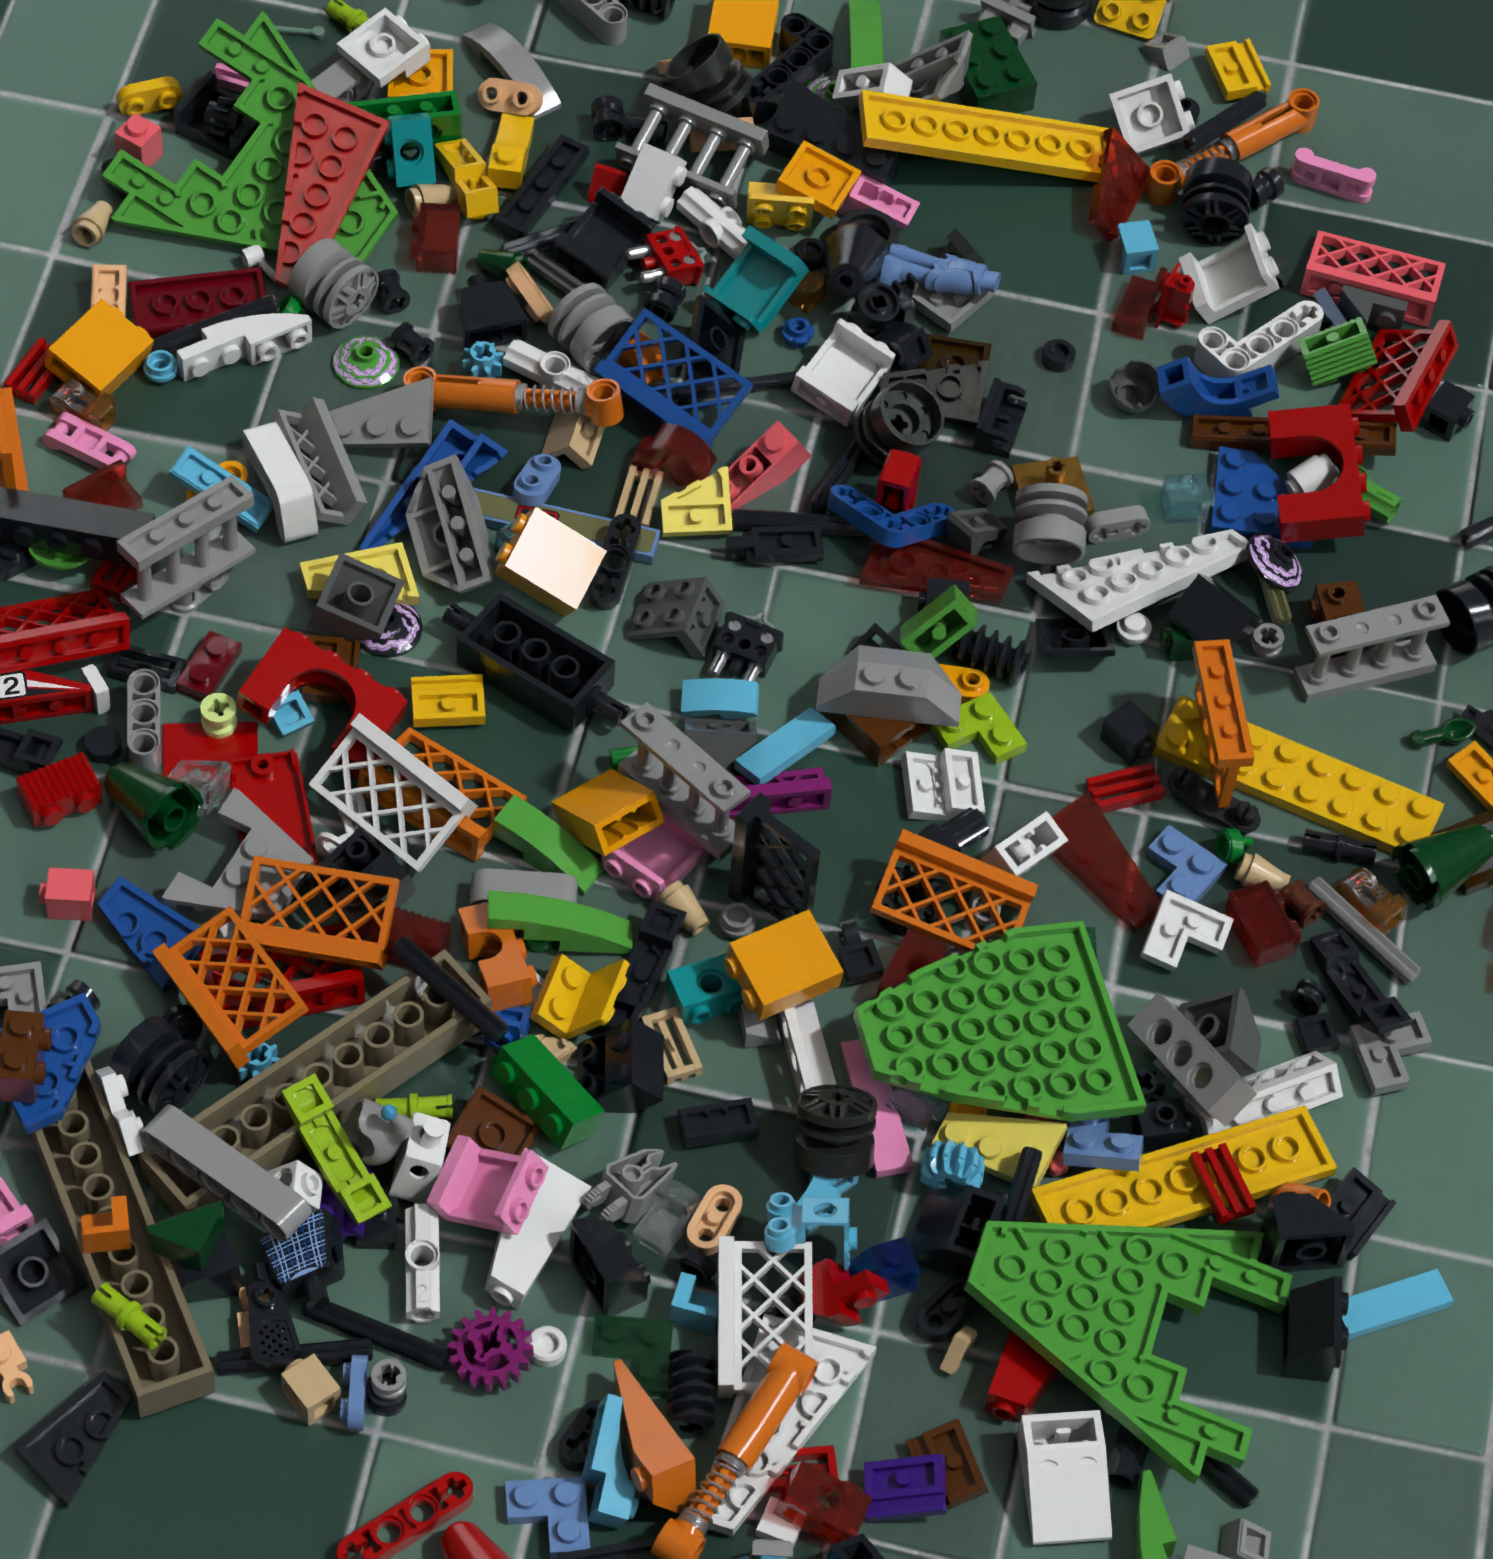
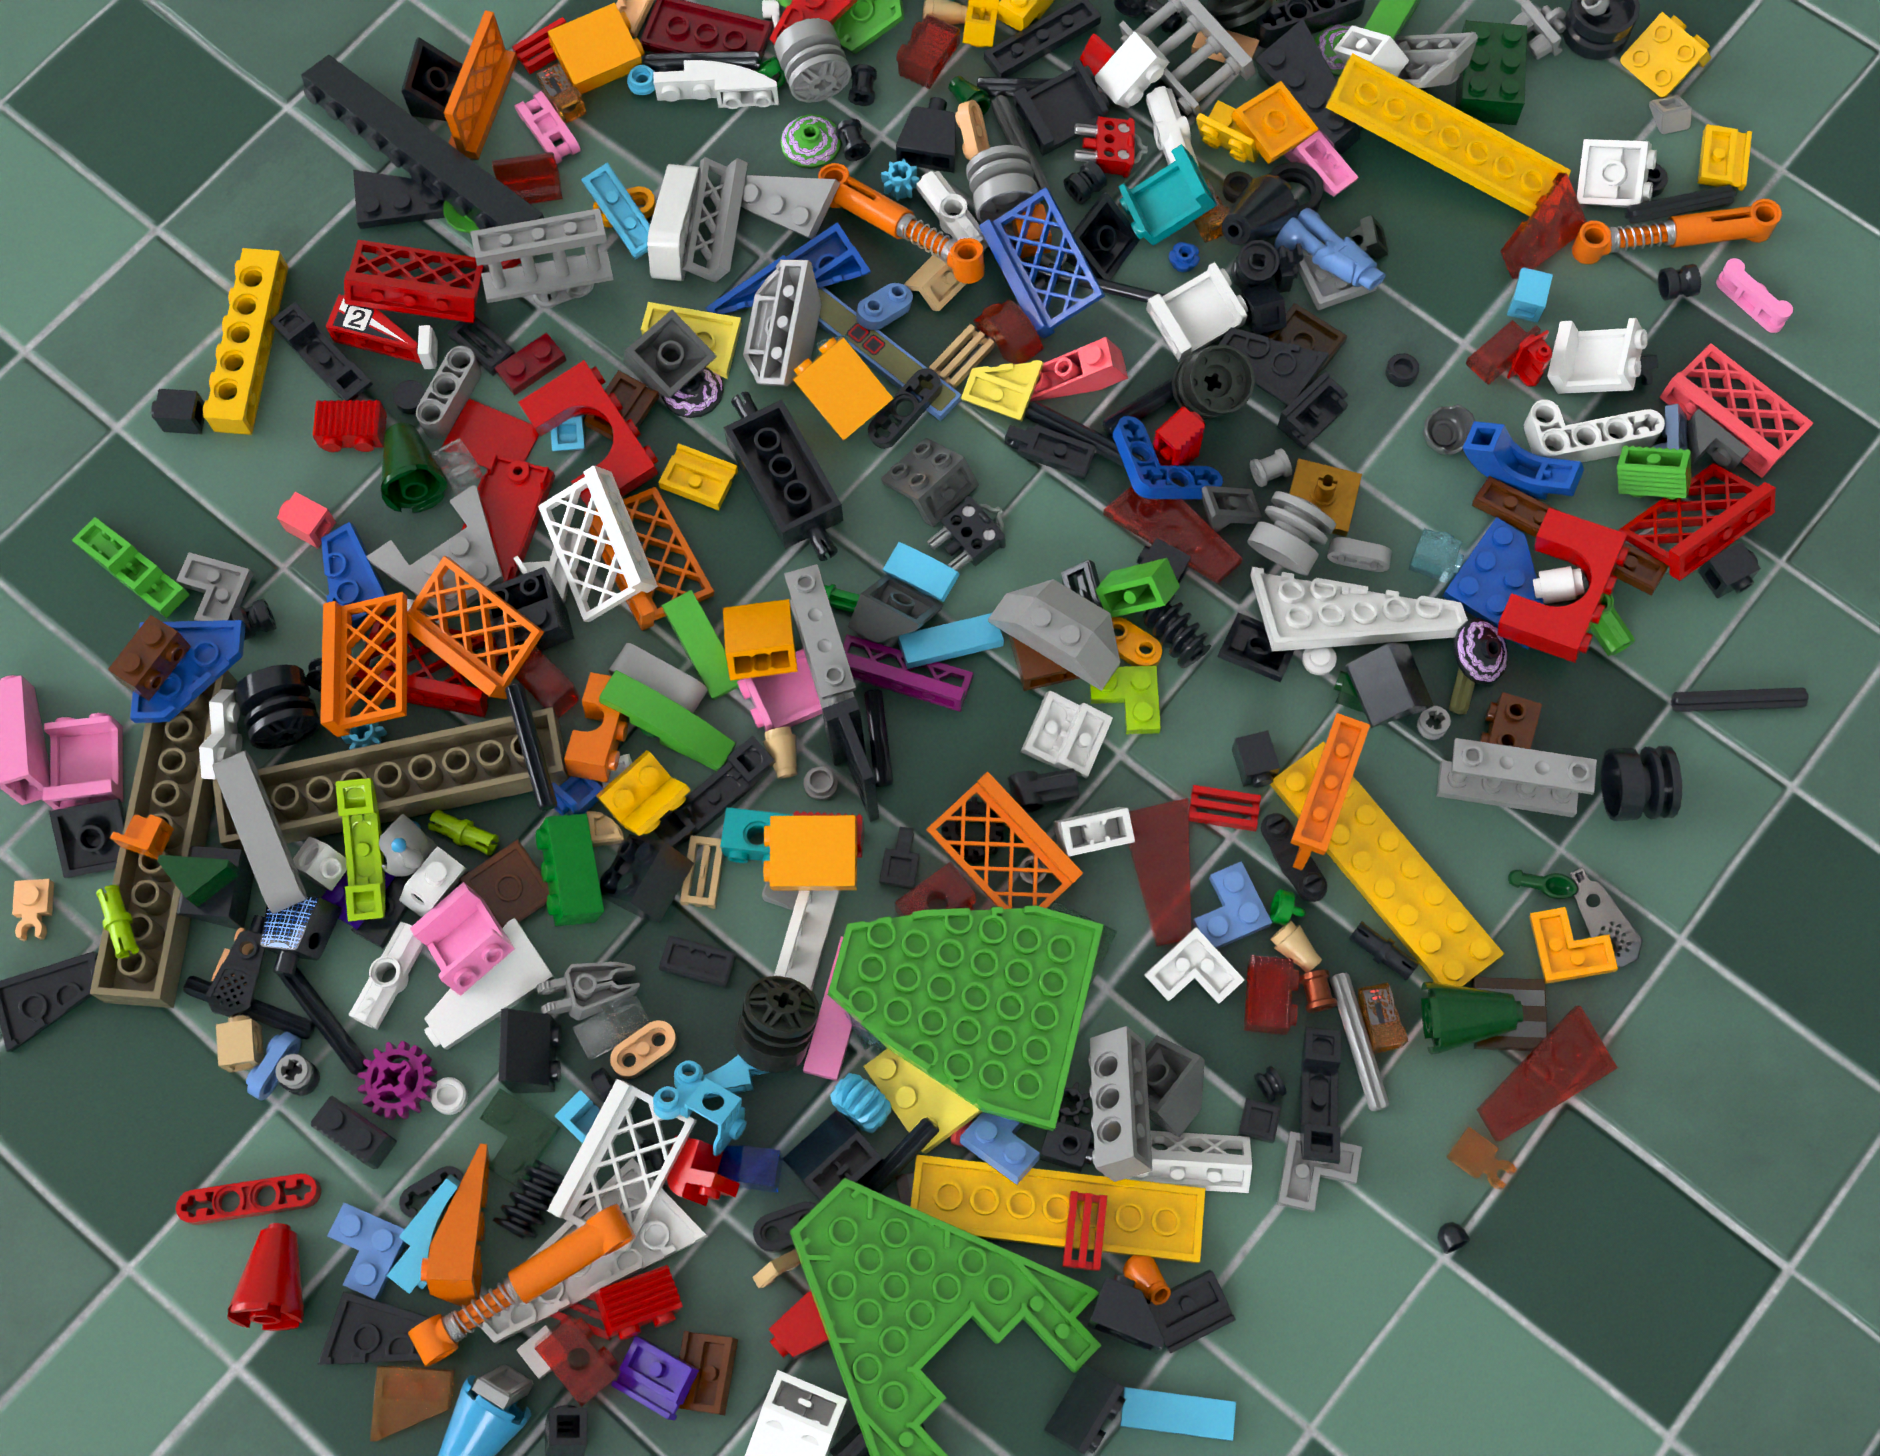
camera: 35 degrees right, 15 degrees up
yellowish green wheel [200,693,237,739] -> none
black wheel [1179,157,1253,245] -> none
none -> black brick [311,1096,397,1169]
none -> red brick [594,1265,683,1340]

